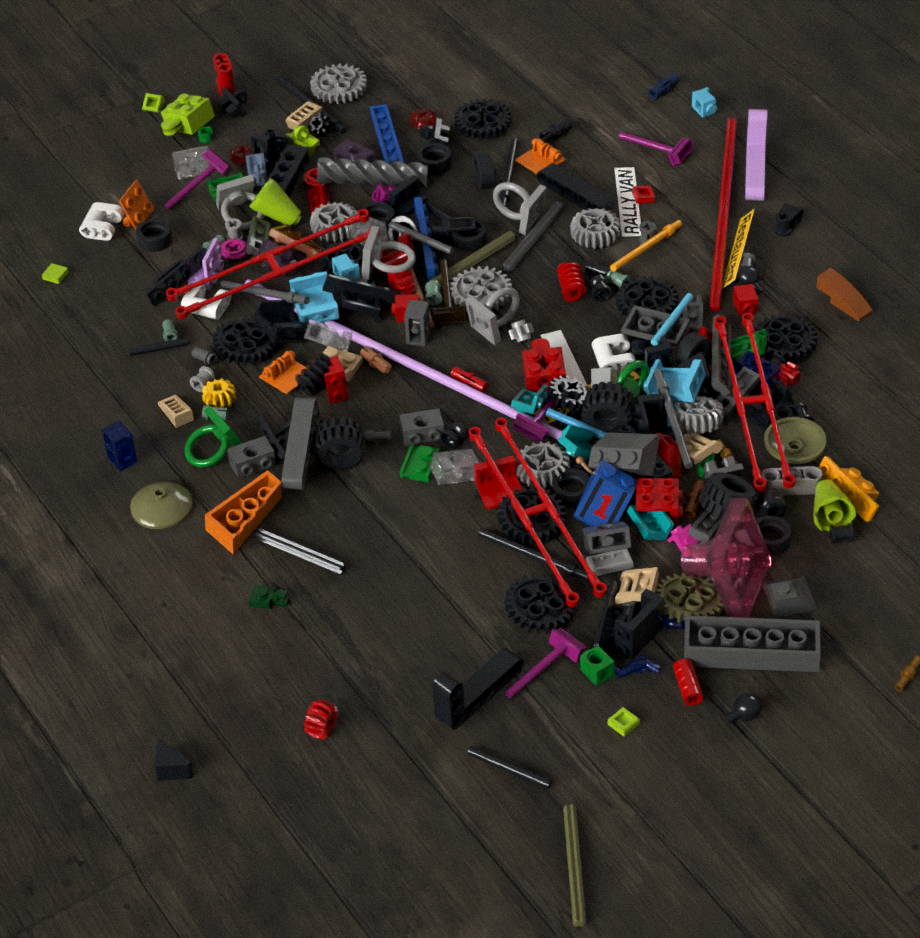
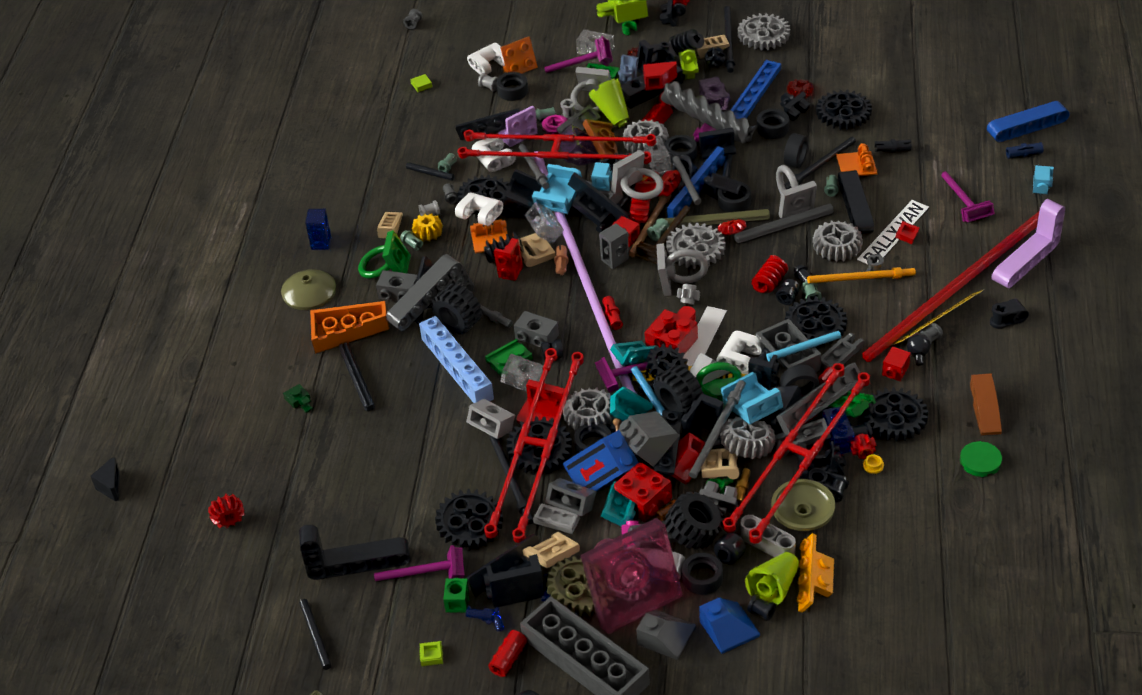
camera: 40 degrees right, 0 degrees up
none -> light blue brick [419,316,494,403]
none -> white connector [455,193,503,226]
none -> light grey brick [467,399,515,439]
none -> light grey bush [478,73,498,91]
none -> red slope [643,61,677,90]
none -> black piece [669,29,704,56]
none -> blue slope [699,598,760,654]
none -> red gear [718,219,747,235]
none -> sand green pin [824,175,839,197]
none -> yellow plate [863,454,884,474]
none -> green tile [960,441,1002,477]
none -> blue beam [987,101,1070,142]

